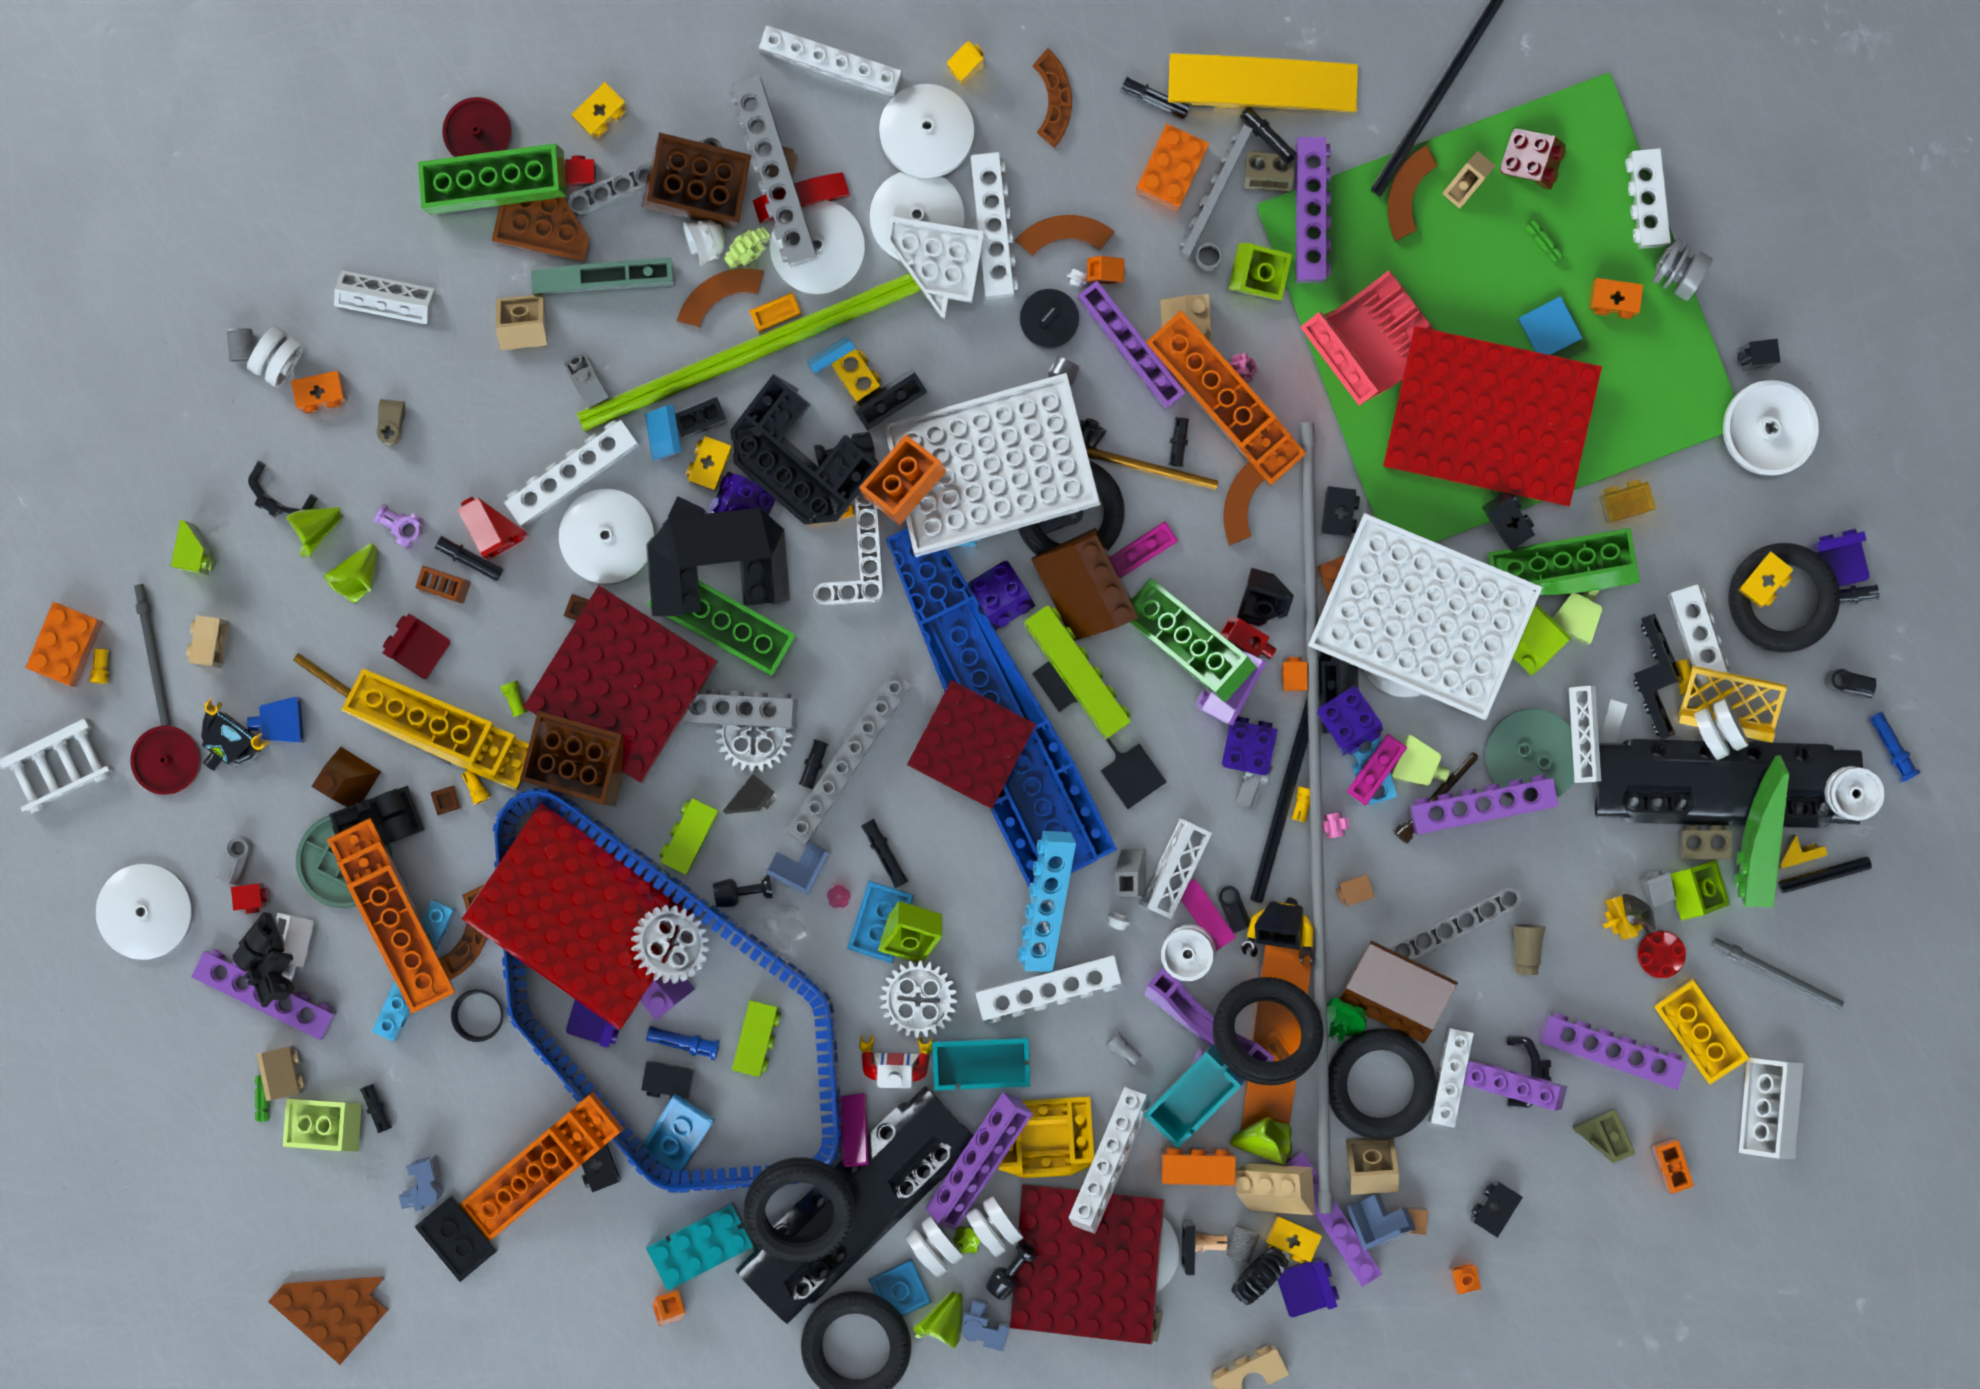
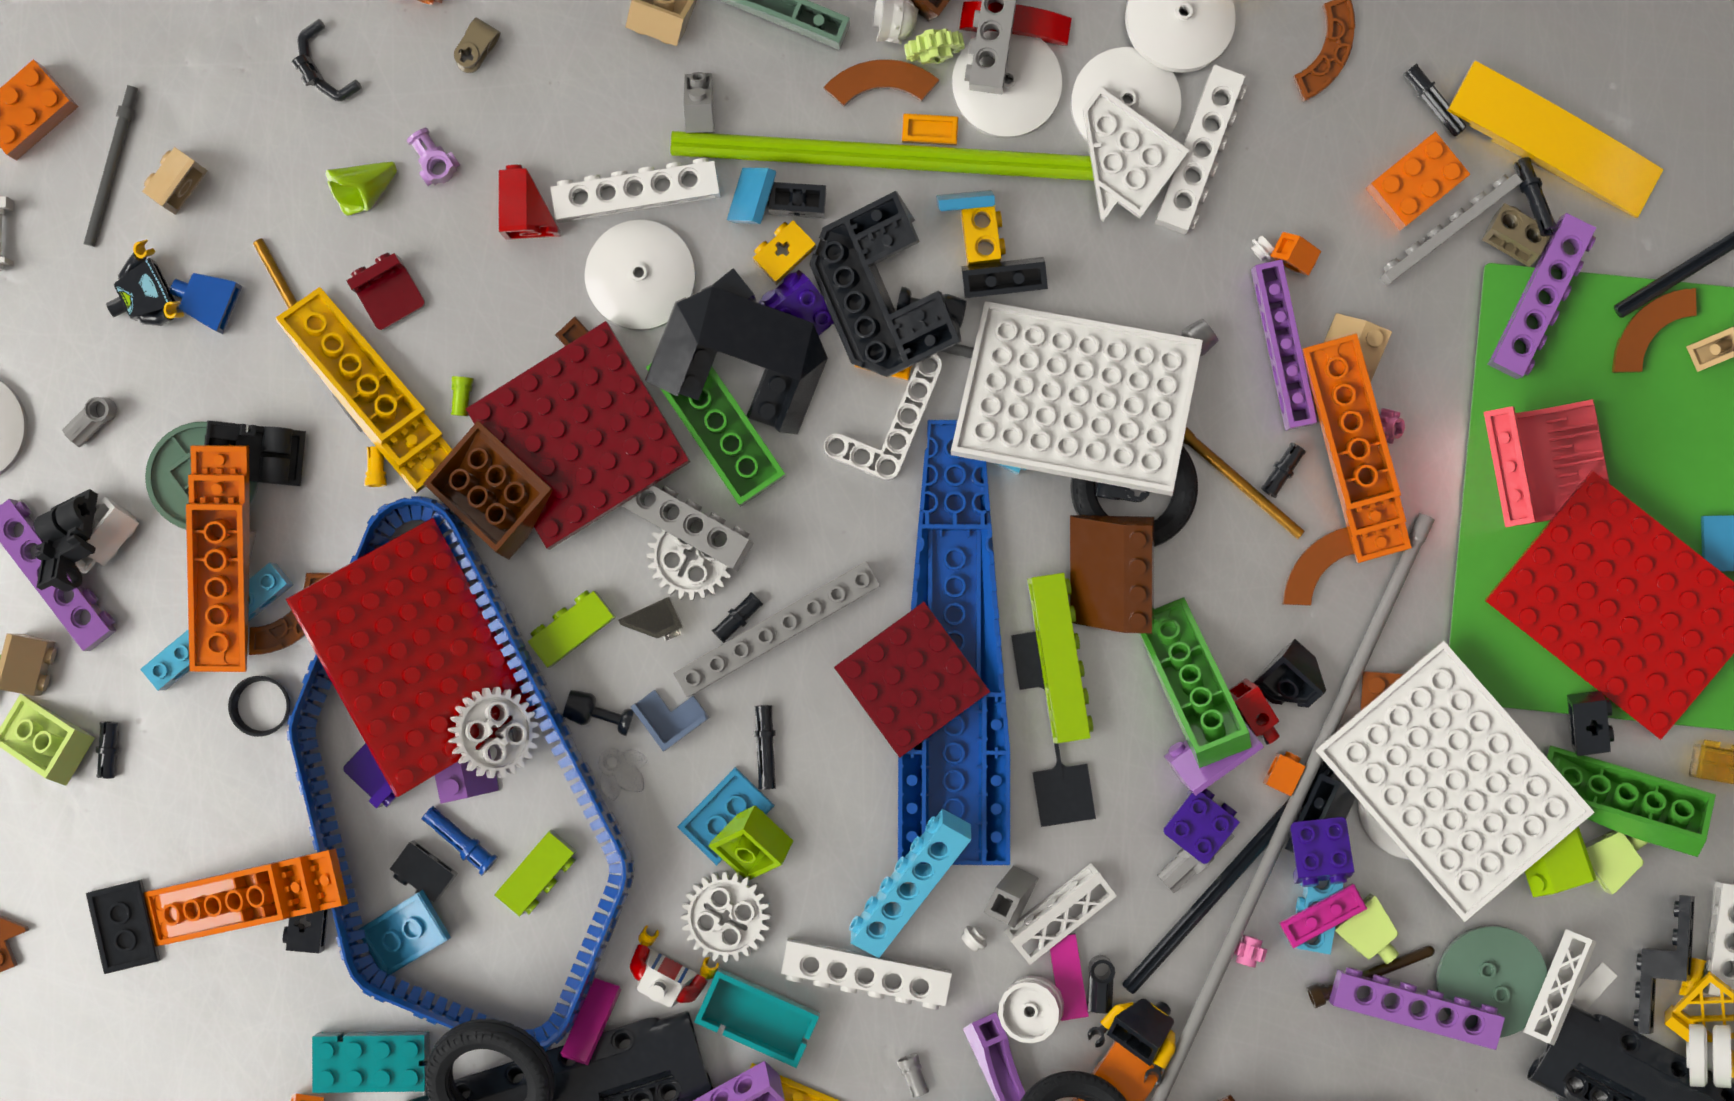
camera: 30 degrees right, 0 degrees up
yellow pin [89,649,109,684] -> none
dark red piece [130,726,201,795] -> none
lime slope [170,520,215,575] -> none
red brick [231,883,269,914] -> none
lime hat [286,507,343,557] -> none
reddish brown slope [311,747,382,807] -> none
sand blue hips [399,1155,443,1211] -> none
dark orange slope [415,565,471,604] -> none
reddish brown tile [431,786,461,815] -> none
black axle [434,536,503,581] -> none
clear pink plate [827,885,850,908] -> none
orange brick [859,434,946,525] -> none
dark purple bracket [968,561,1035,631] -> none
dark orange tile [1015,215,1115,256] -> none
black shield [1020,289,1079,348] -> none
black piece [1079,418,1107,447] -> none
dark pink tile [1111,521,1178,578] -> none
light grey piece [1195,242,1223,272] -> none
lime slope [1228,243,1292,301] -> none
yellow pin [1291,786,1310,823] -> none
black brick [1321,486,1360,539] -> none
medium nougat brick [1336,874,1375,906] -> none

